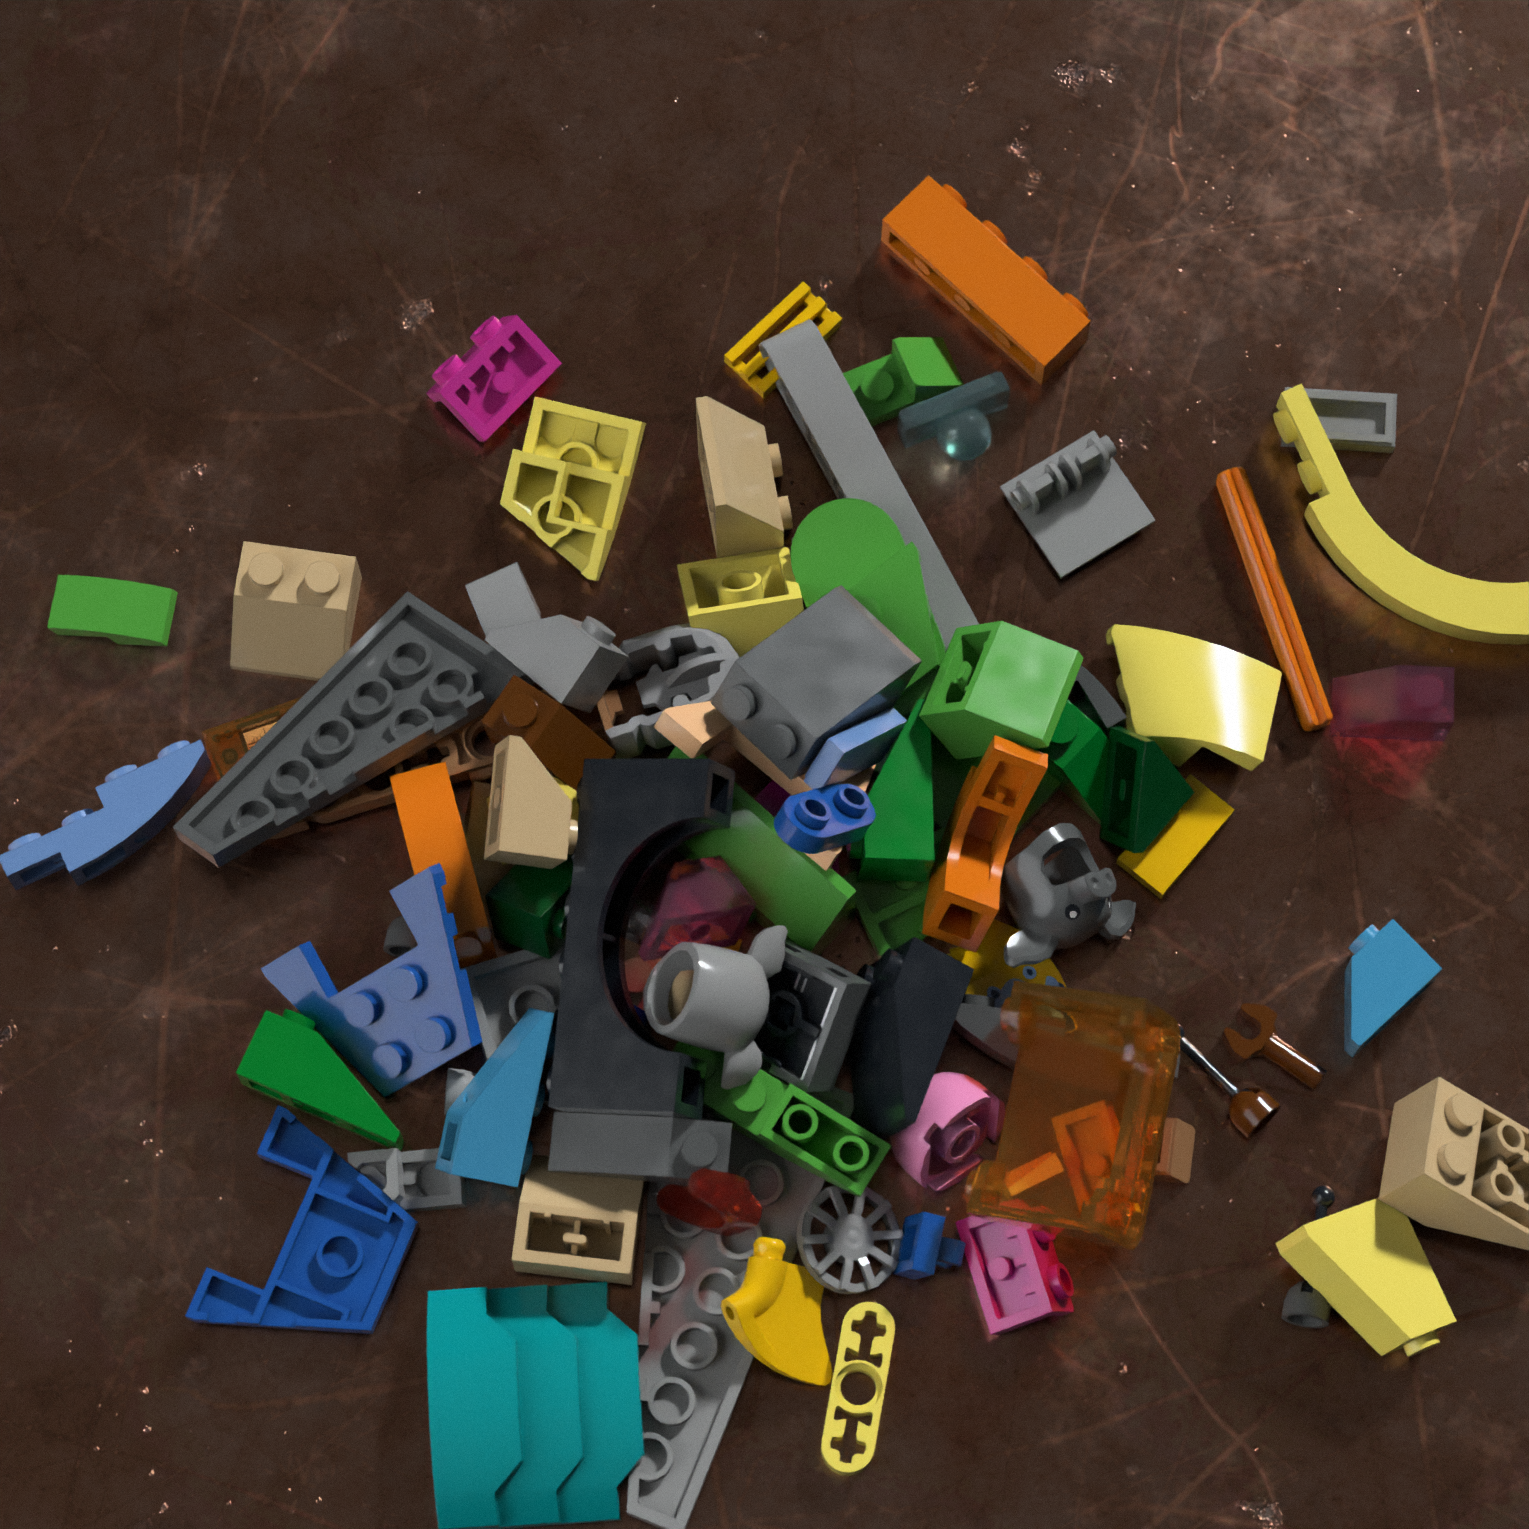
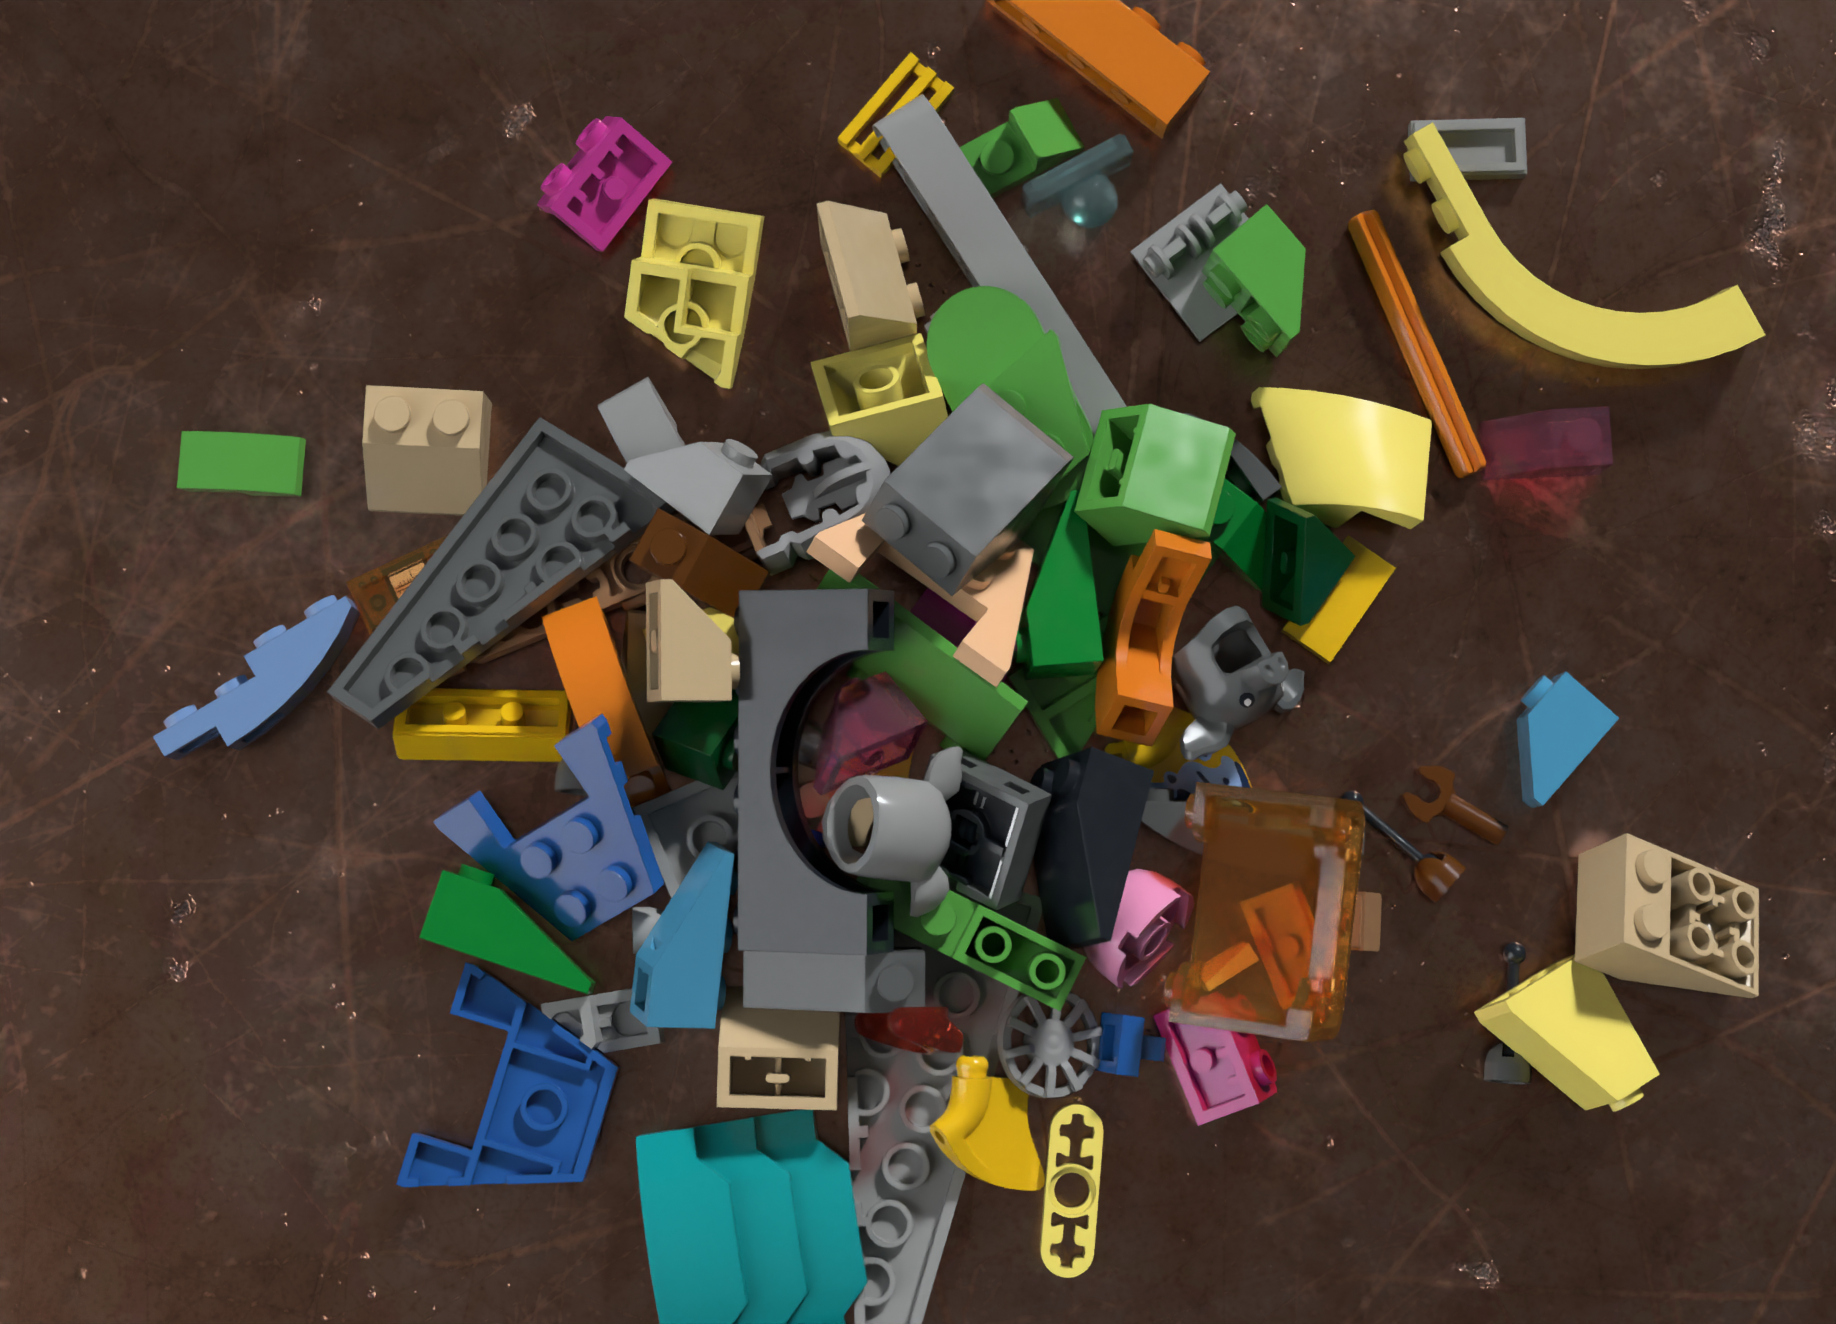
camera: 10 degrees left, 10 degrees up
blue plate [774,784,875,854] -> none
medium blue tile [803,708,907,789] -> none
none -> yellow slope [393,688,573,762]
none -> bright green slope [1202,204,1306,358]

